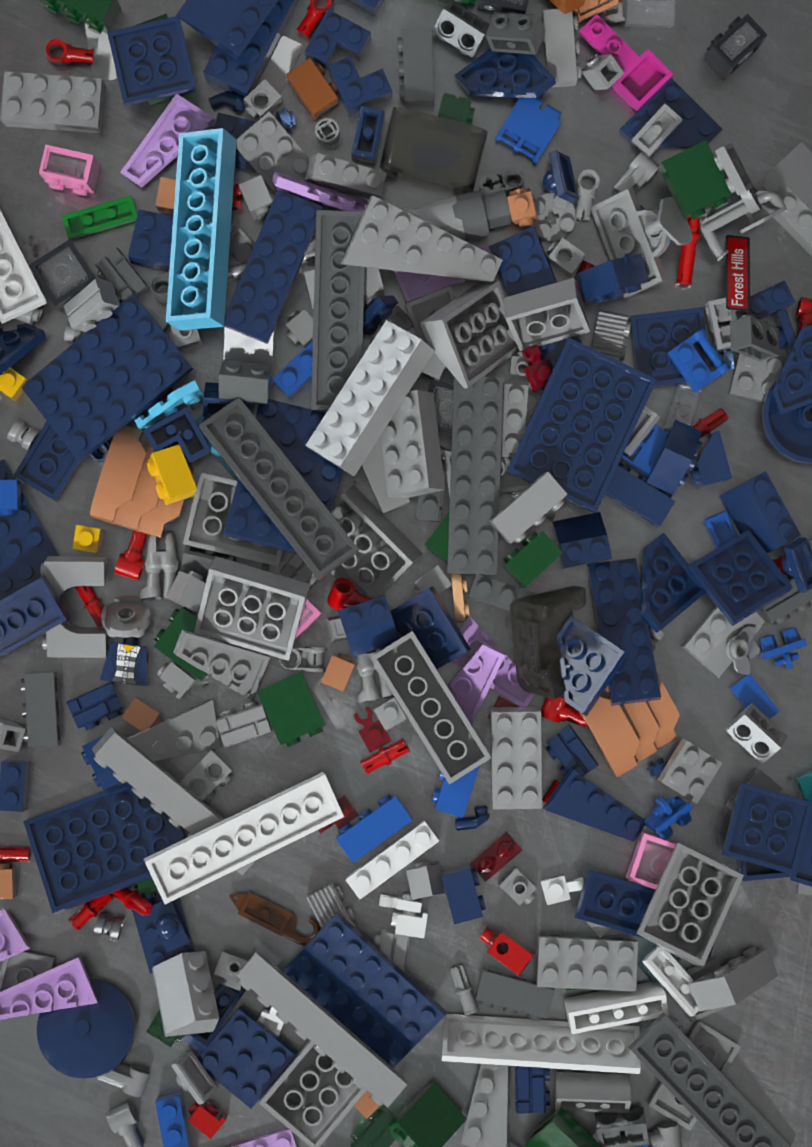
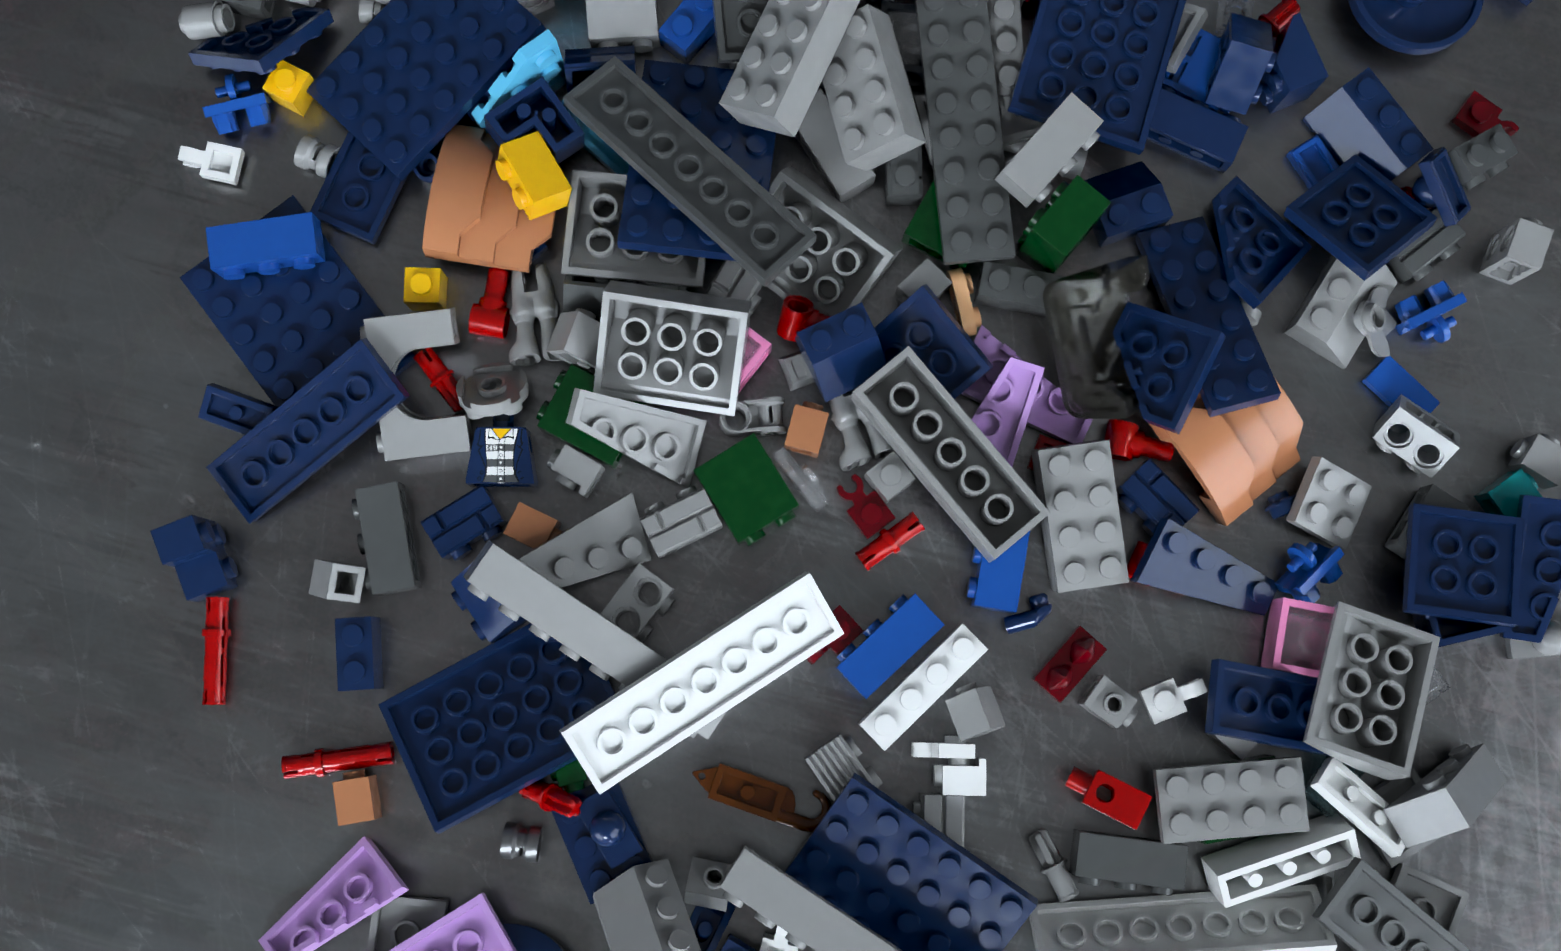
camera: 10 degrees left, 5 degrees down
red axle [68,893,113,930] -> none
dark grey brick [219,360,272,404] -> none
dark blue brick [441,864,486,924] -> none

